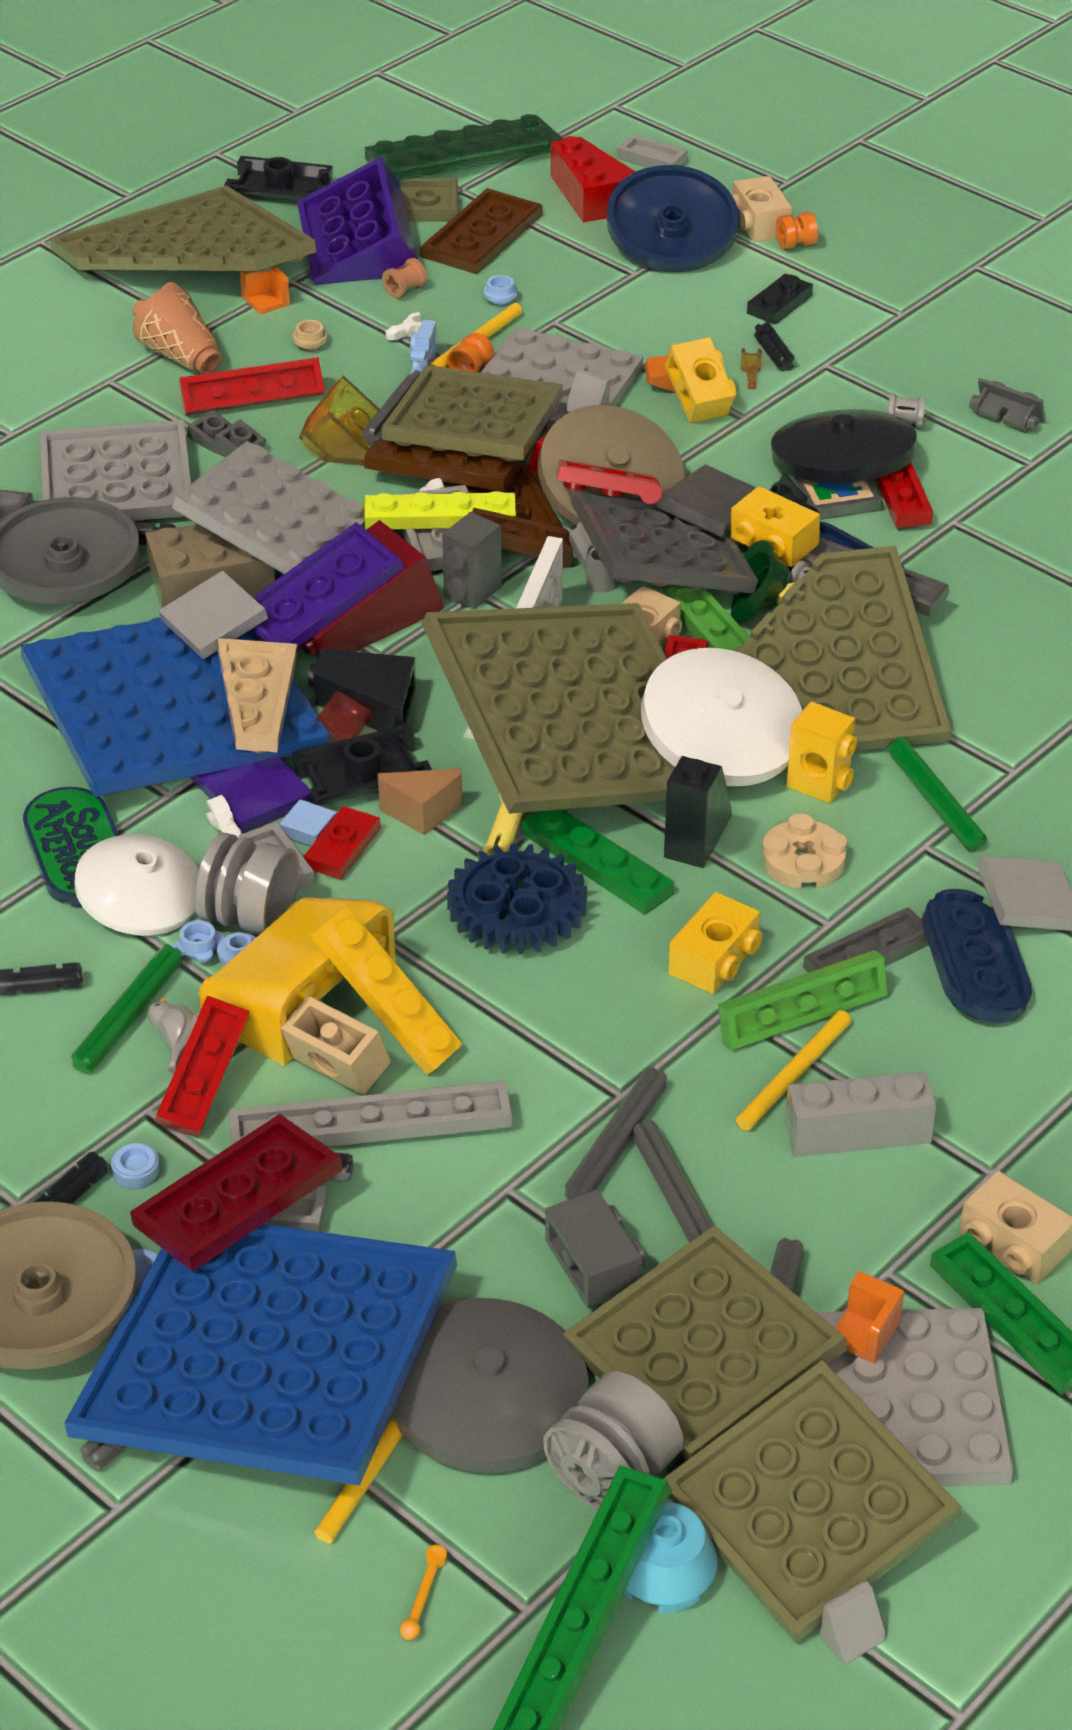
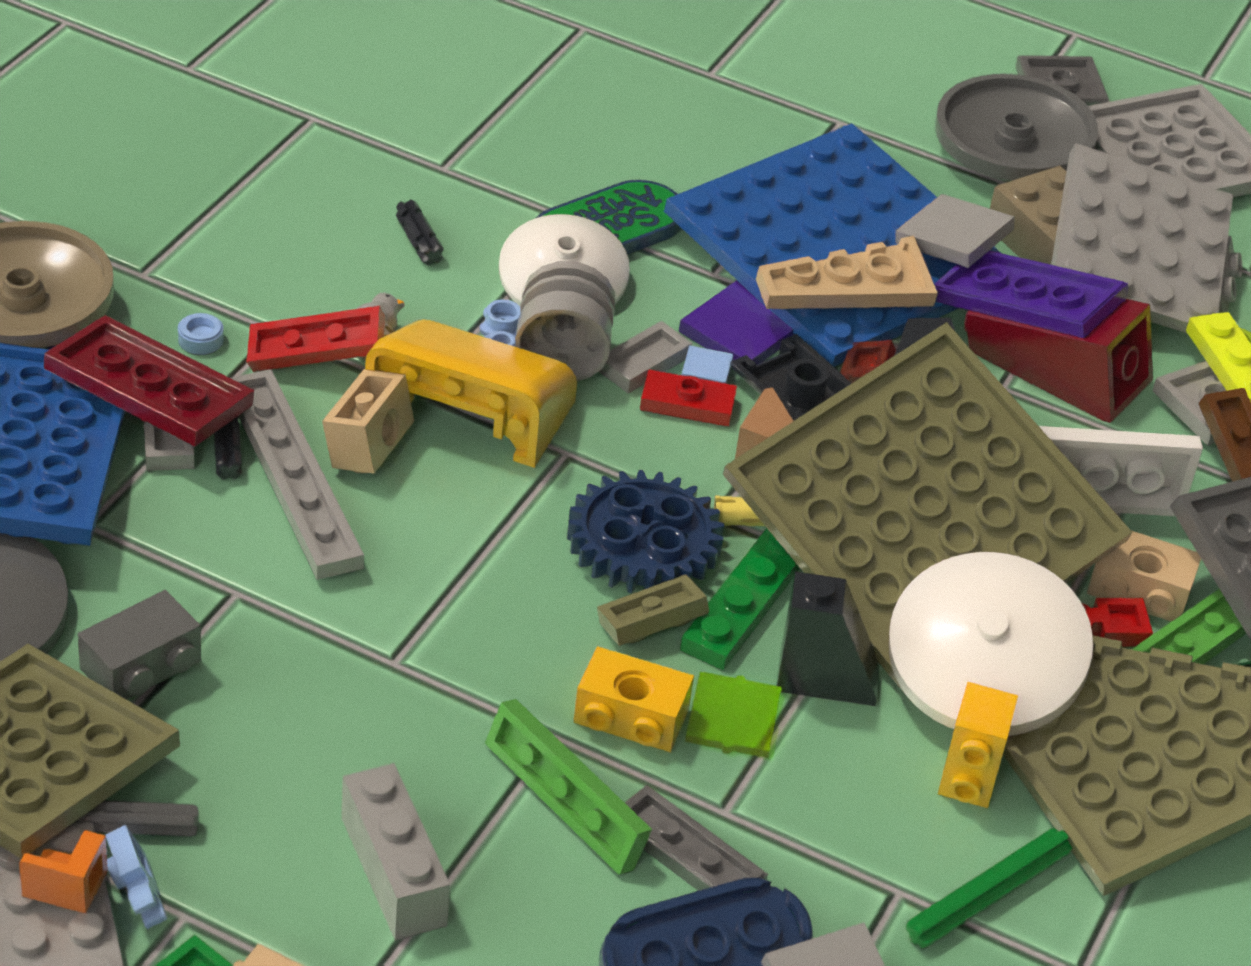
camera: 70 degrees right, 0 degrees up
black axle [31,1152,107,1204] -> none
green axle [71,944,182,1074] -> none
white piece [206,795,242,839] -> none
yellow plate [310,905,463,1075] -> none
dark grey brick [442,512,502,610] -> none
dark grey axle [565,1067,667,1200] -> none
dark grey axle [633,1120,712,1243] -> none
yellow bar [736,1010,852,1131] -> none
tan plate [762,813,847,888] -> none
none -> light blue plate [106,825,167,929]
none -> olive plate [597,575,709,646]
none -> clear neon green piece [685,671,781,758]

